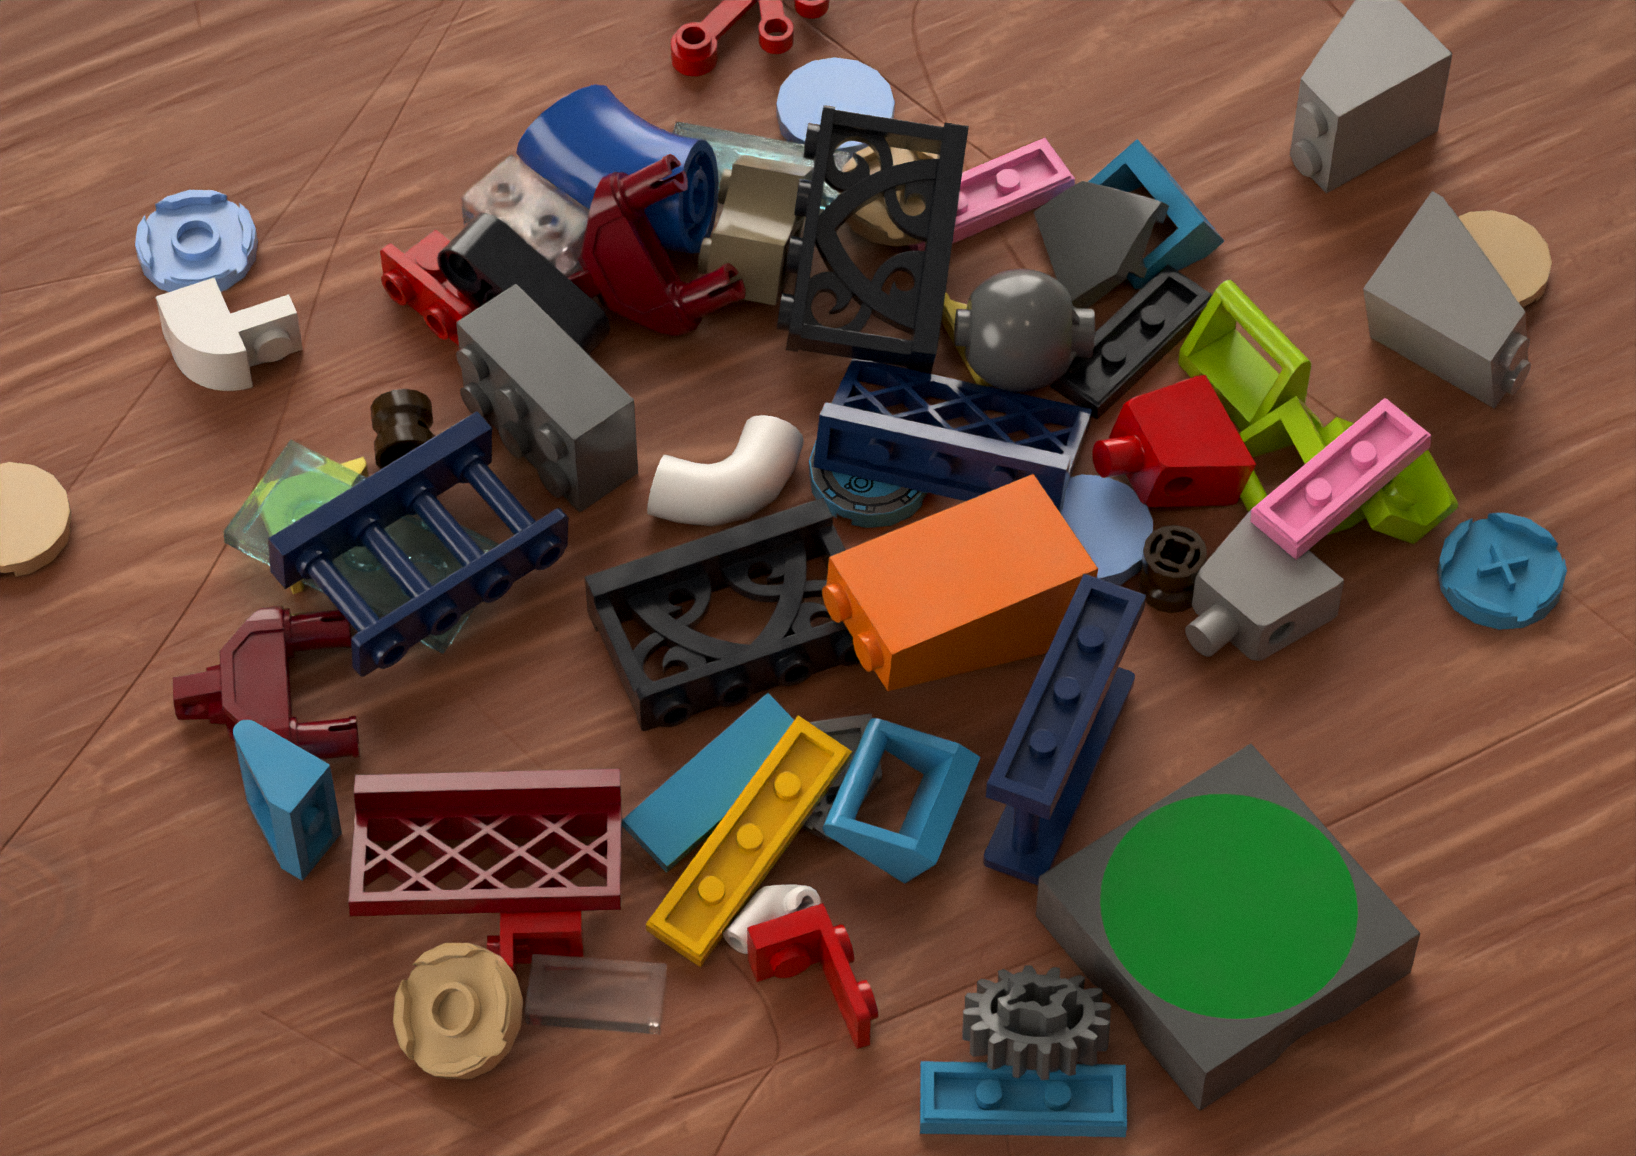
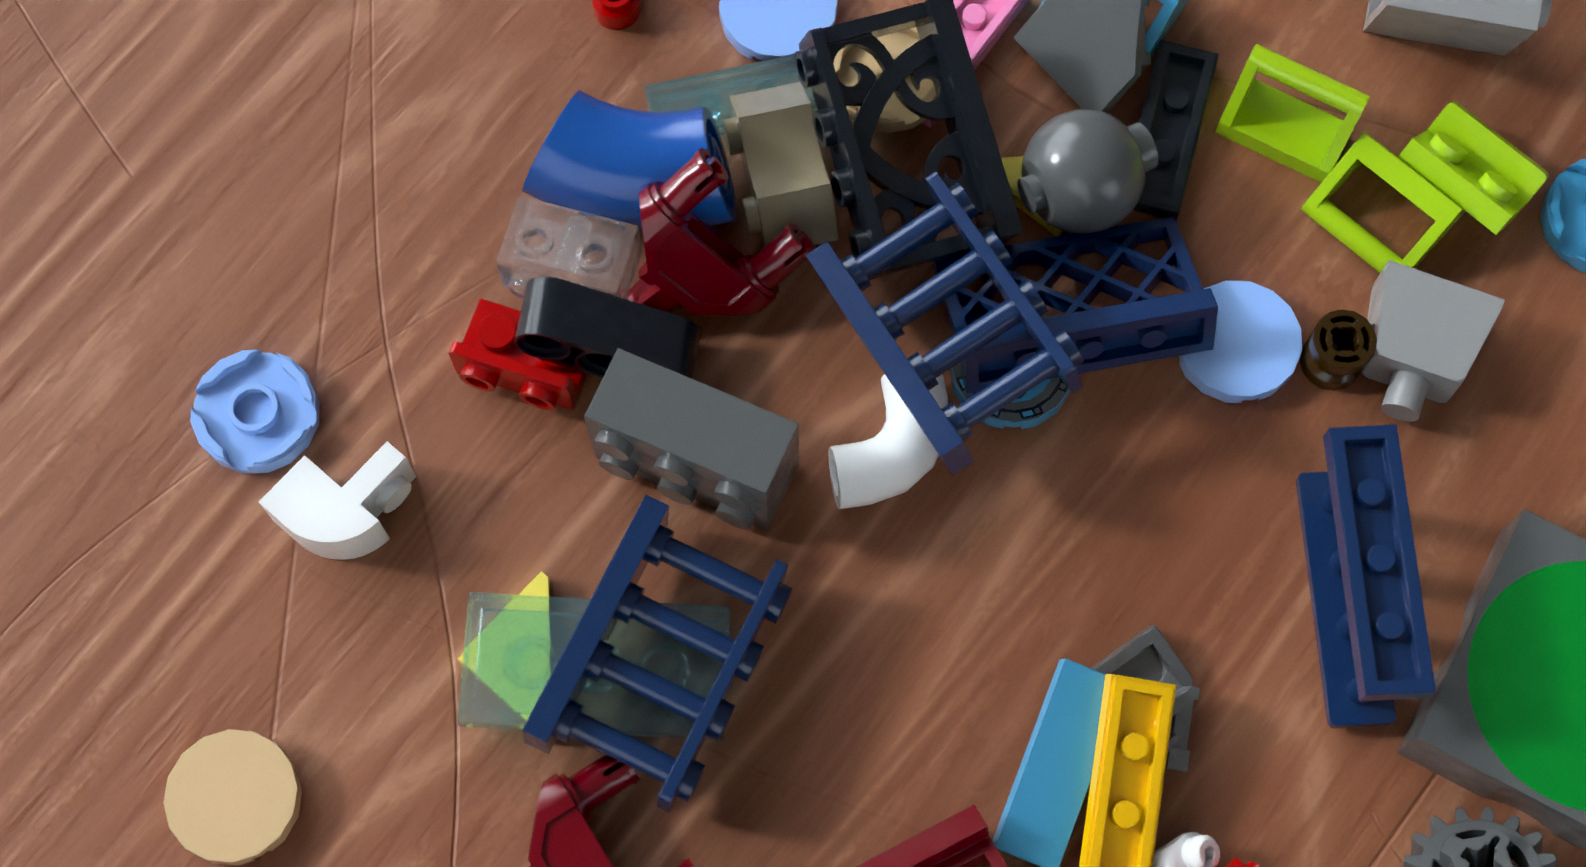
camera: 25 degrees left, 15 degrees up
dark brown wheel [370,389,435,469] -> none
black fence [585,498,860,731] -> none
orange slope [822,474,1098,691] -> none
dark azure tile [822,718,981,884] -> none
red torso [1092,375,1256,507] -> none
bright pink tile [1250,398,1431,560] -> none
none -> dark blue fence [806,171,1084,475]

